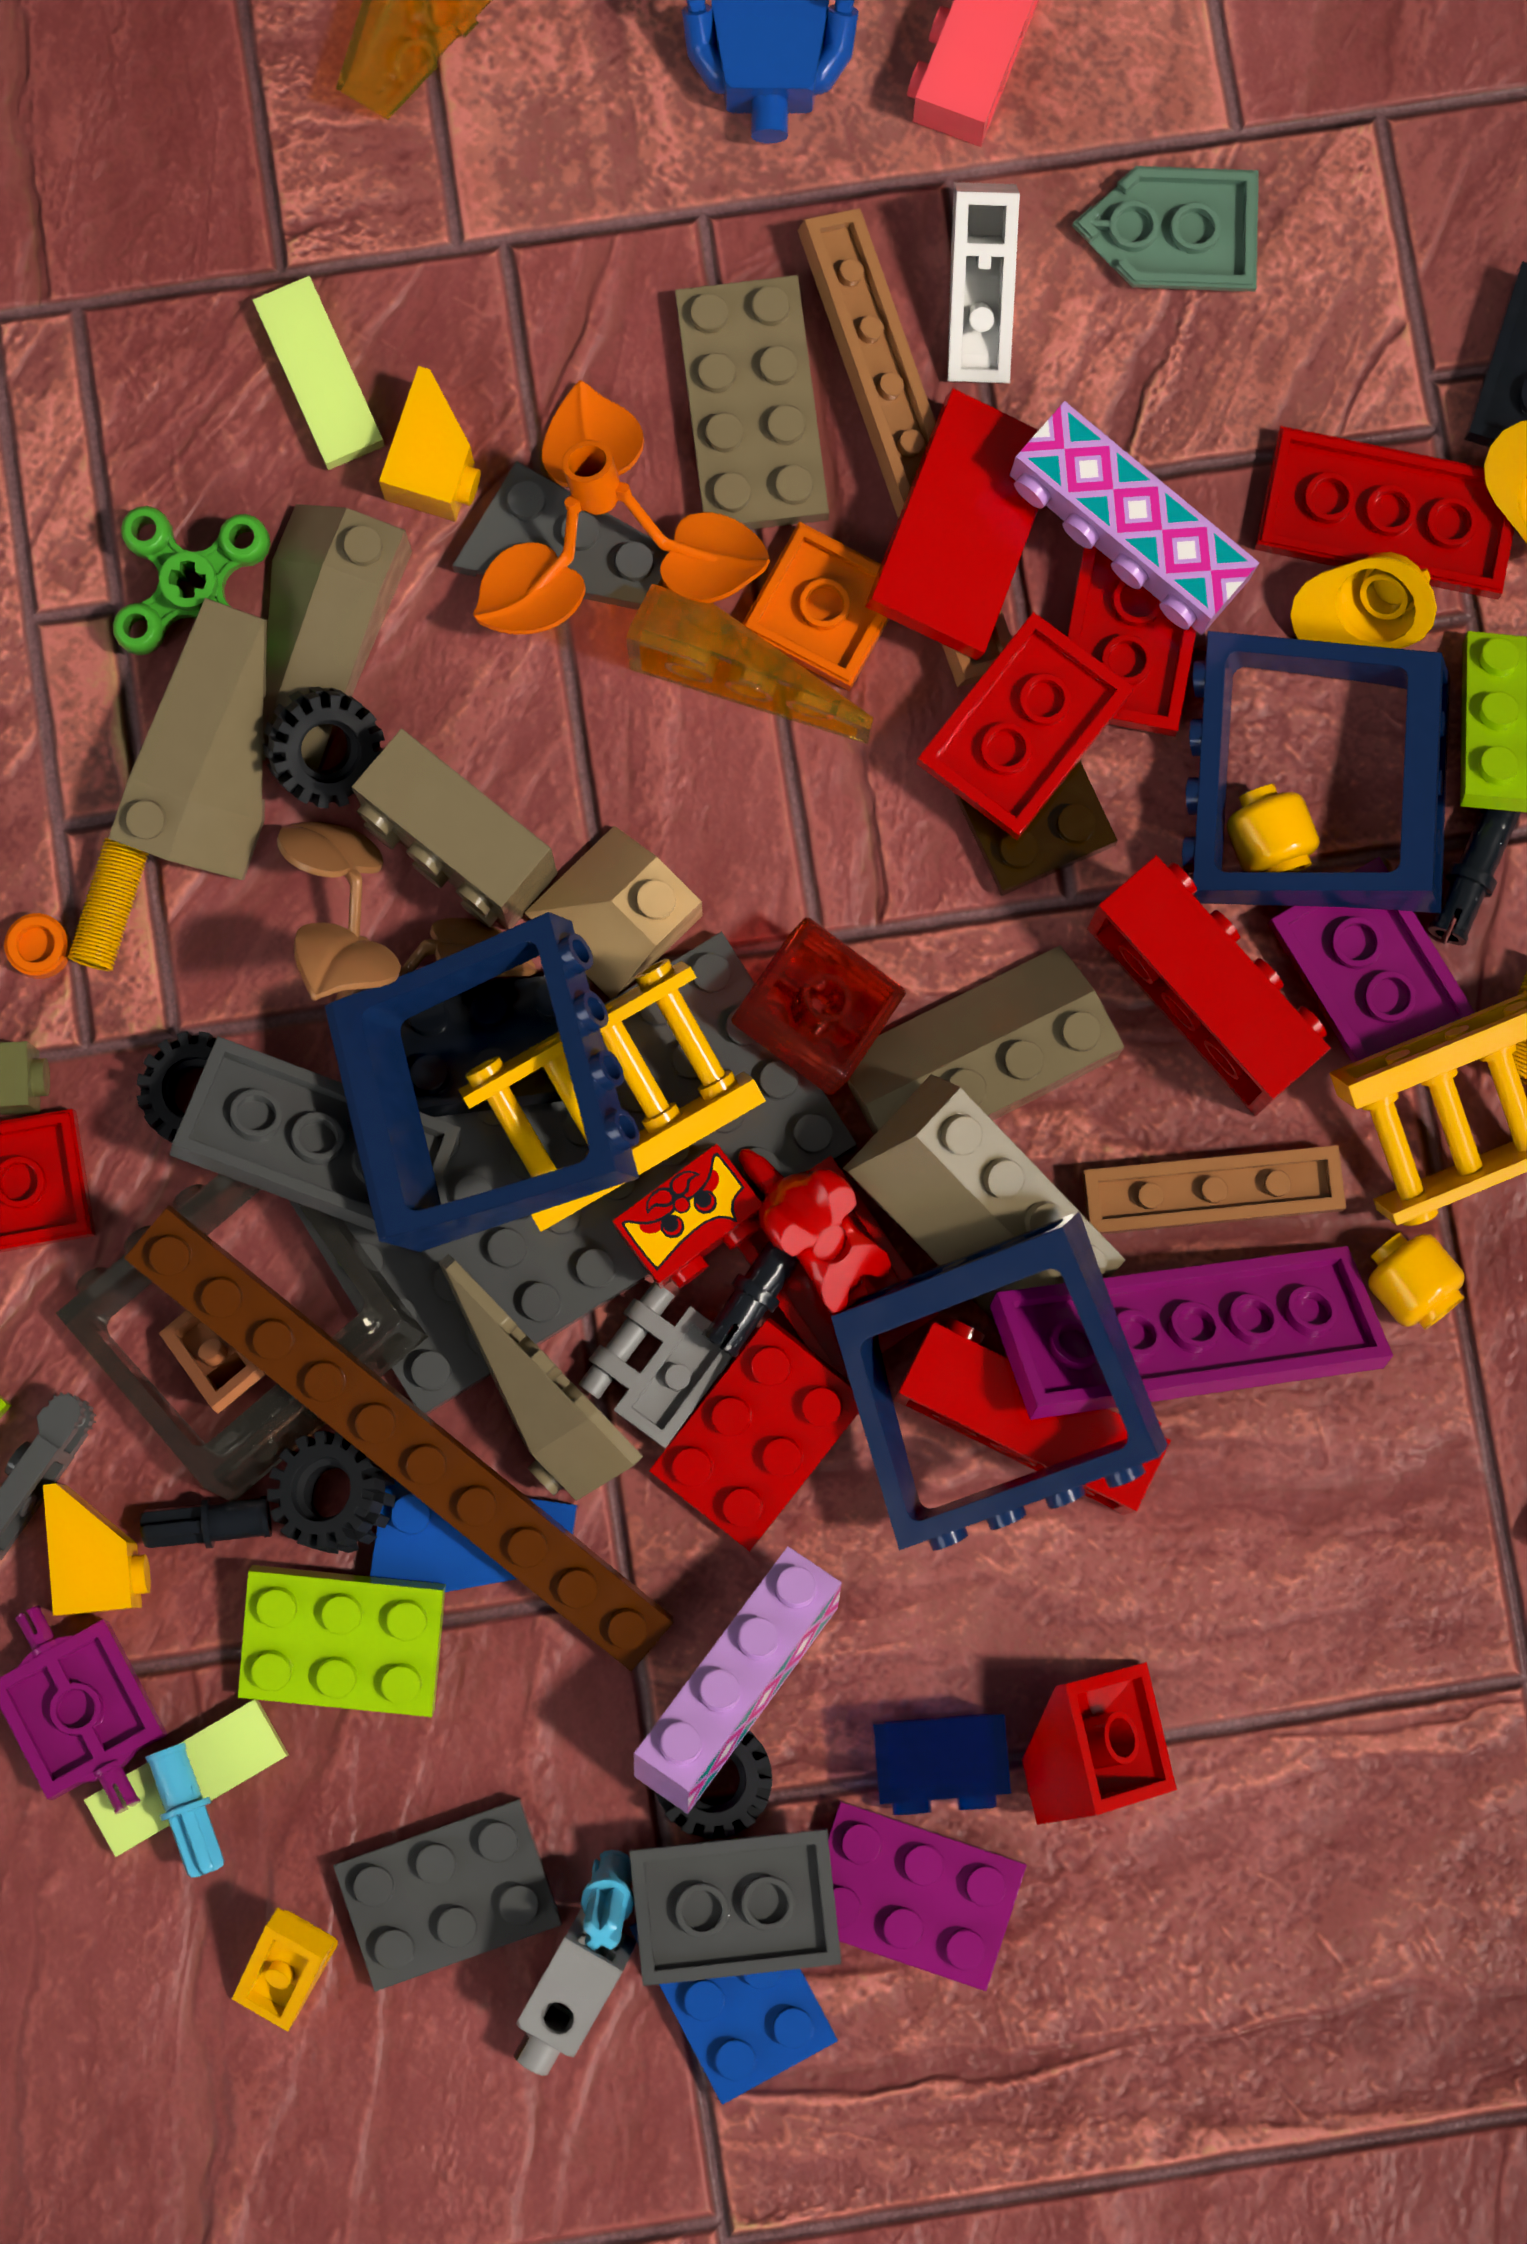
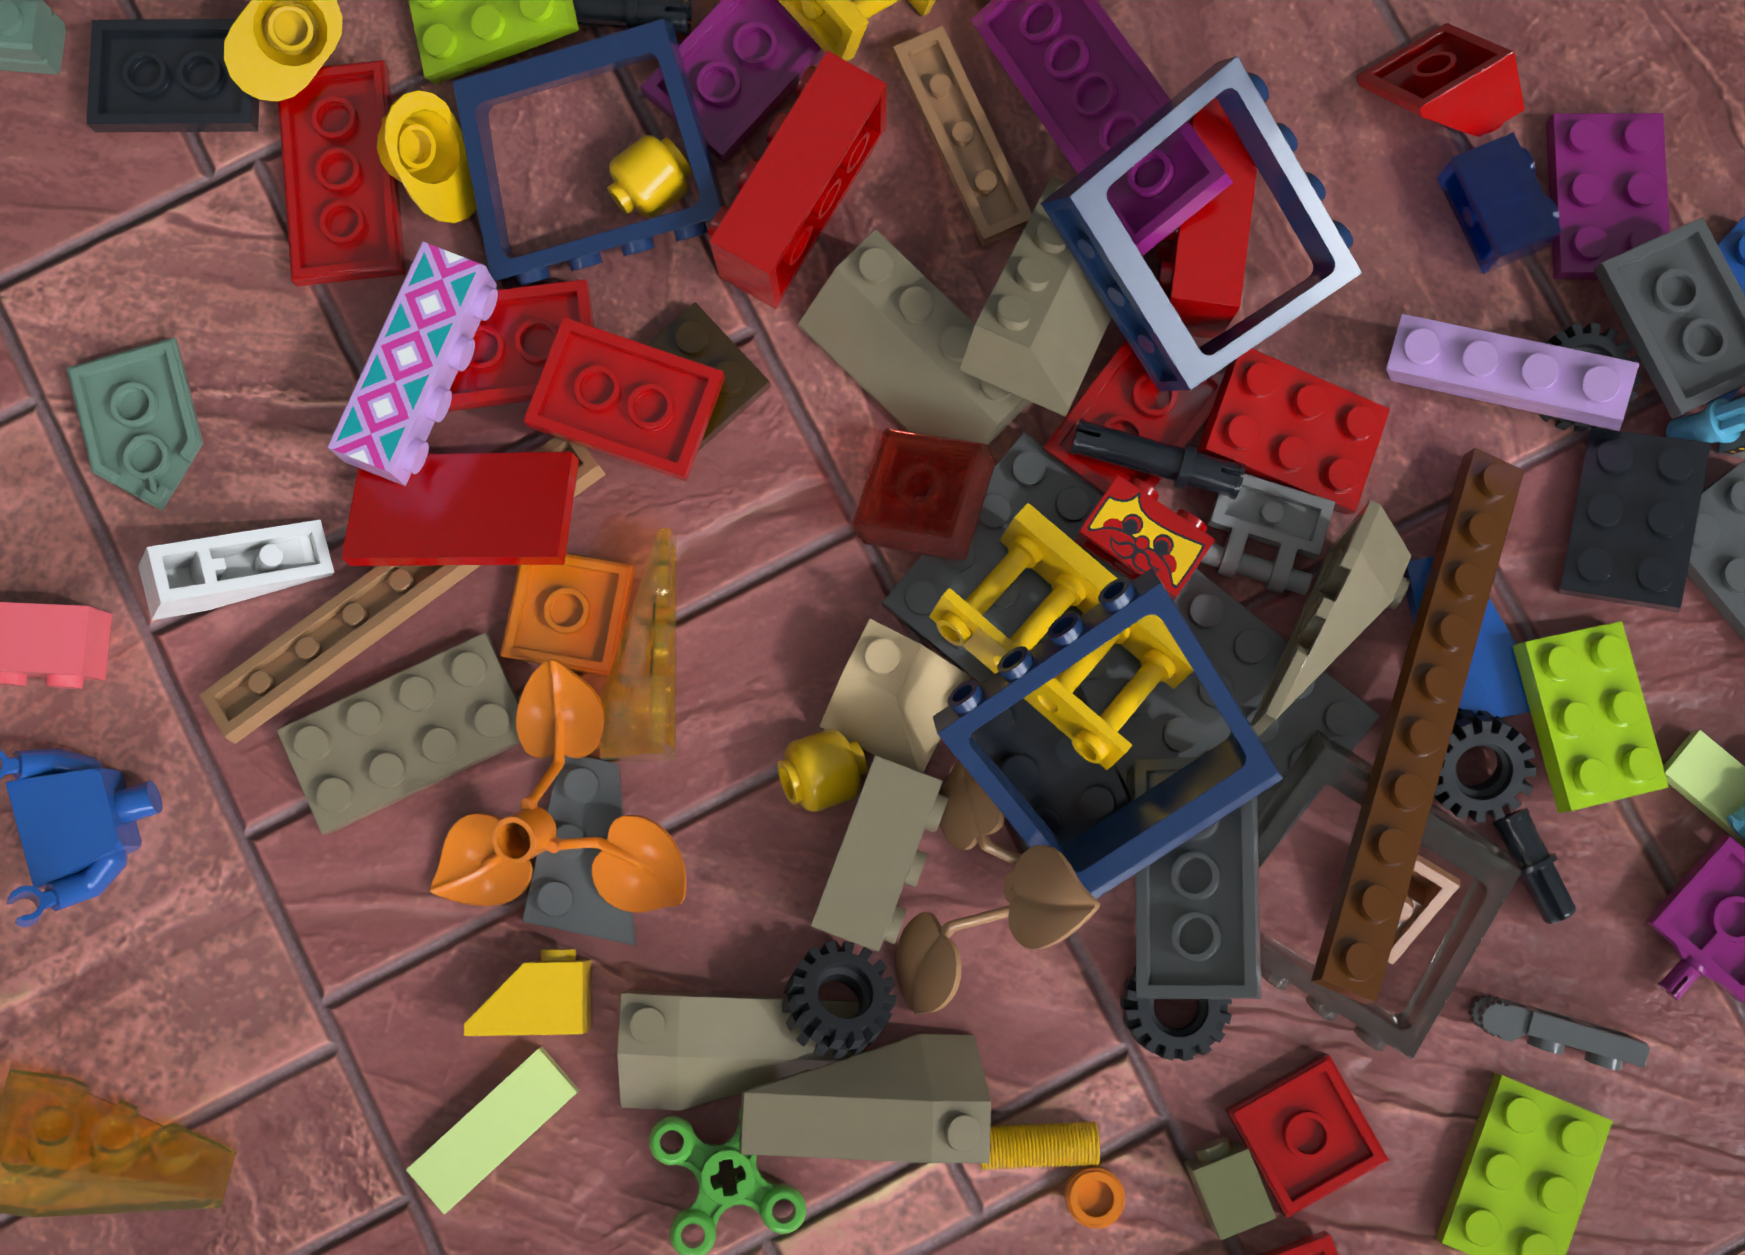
camera: 105 degrees left, 0 degrees up
yellow slope [43,1483,151,1616] -> none
red animal [739,1149,891,1313] -> none
none -> yellow head [777,729,867,812]
none -> black plate [1559,427,1711,613]

